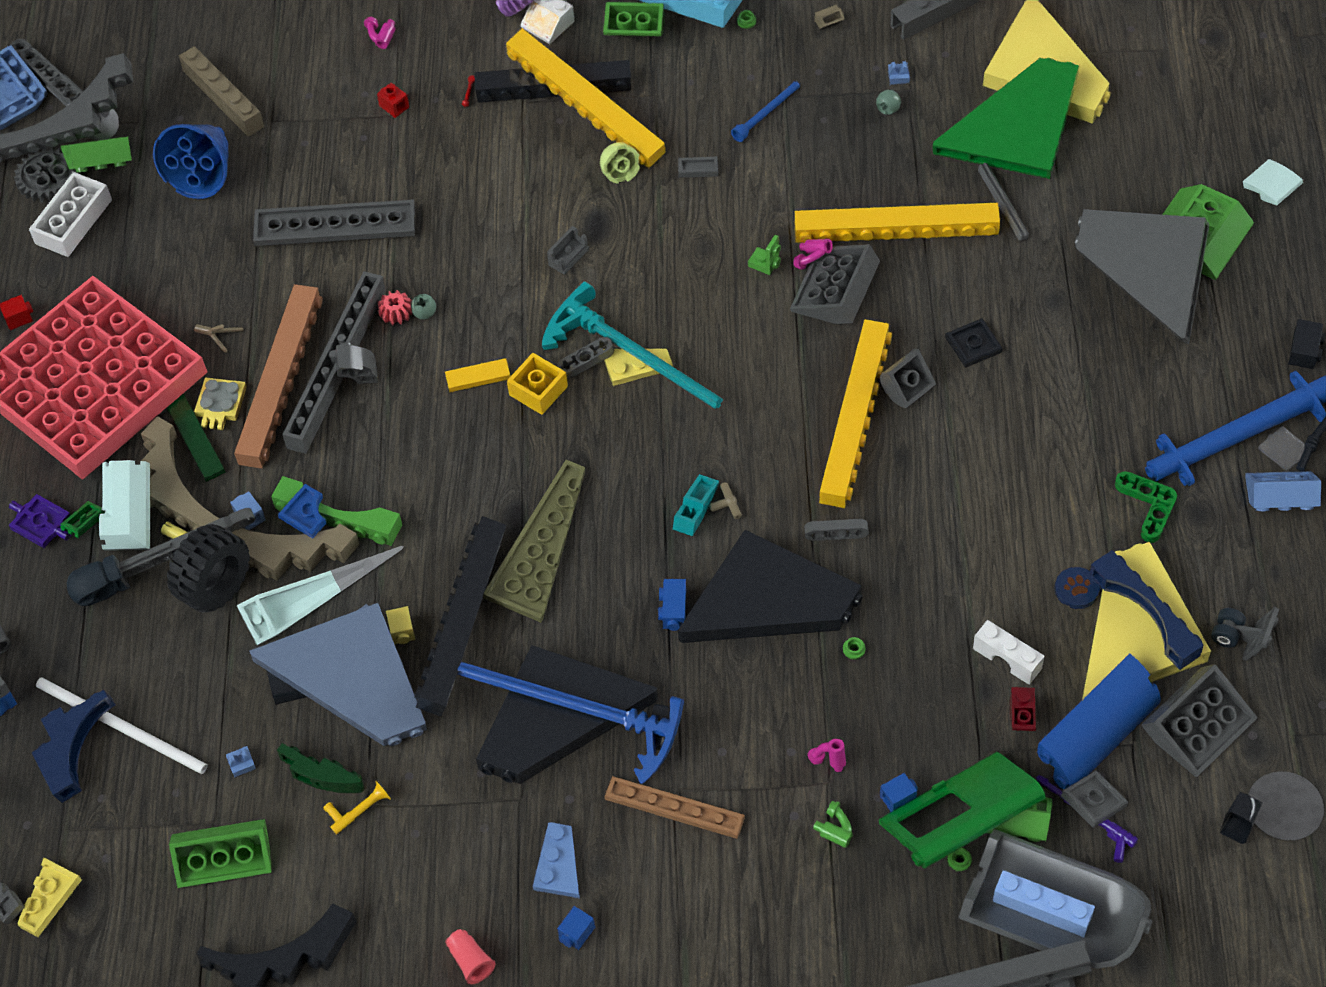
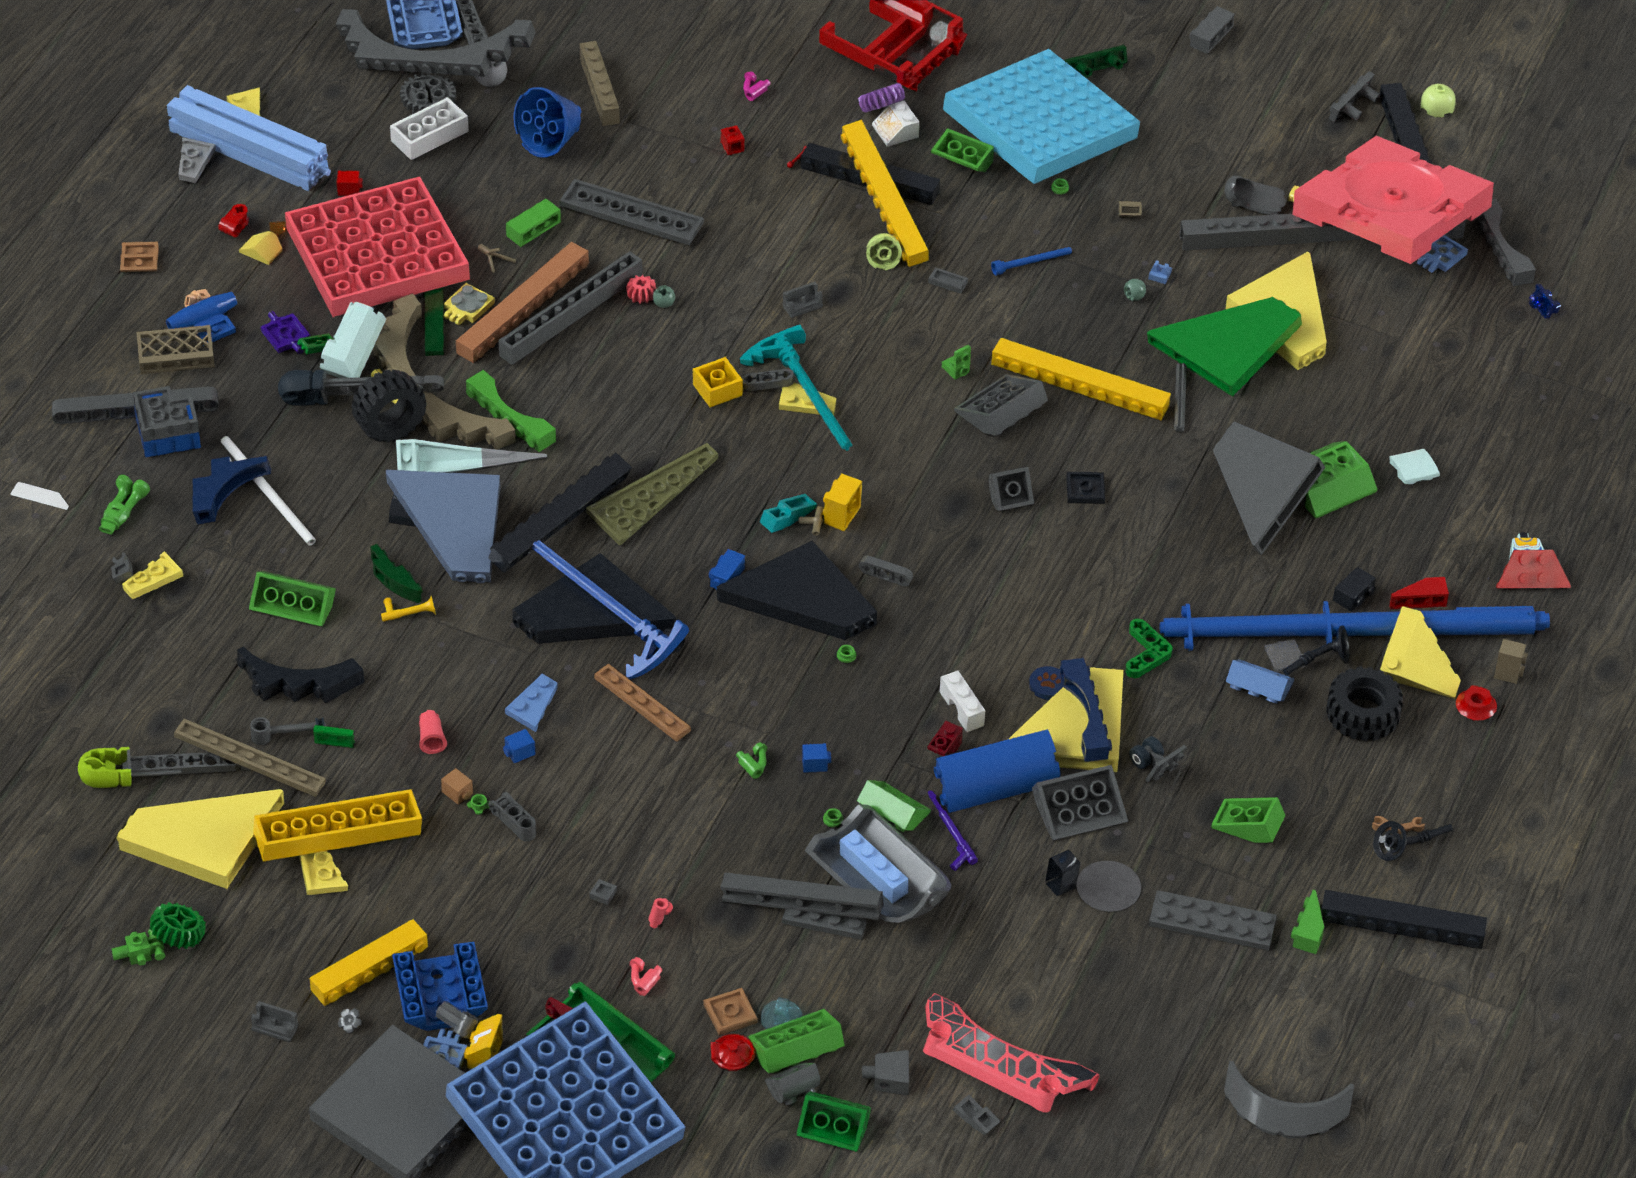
camera: 20 degrees right, 10 degrees down
bright green slope [61,137,132,172] -> none
medium blue tile [226,746,256,777] -> none
medium blue brick [230,491,265,530] -> none
blue tile [278,484,326,539] -> none
dark grey brick [335,342,378,384] -> none
light yellow brick [386,606,415,644] -> none
yellow tile [445,358,511,392] -> none
dark pink plant [794,239,833,269] -> none
dark pink plant [808,739,846,772] -> none
yellow brick [819,319,892,508] -> none
green piece [879,752,1045,869] -> none
dark grey tile [1061,771,1128,828] -> none
none -> bright green brick [506,199,561,247]
none -> yellow brick [823,474,862,531]

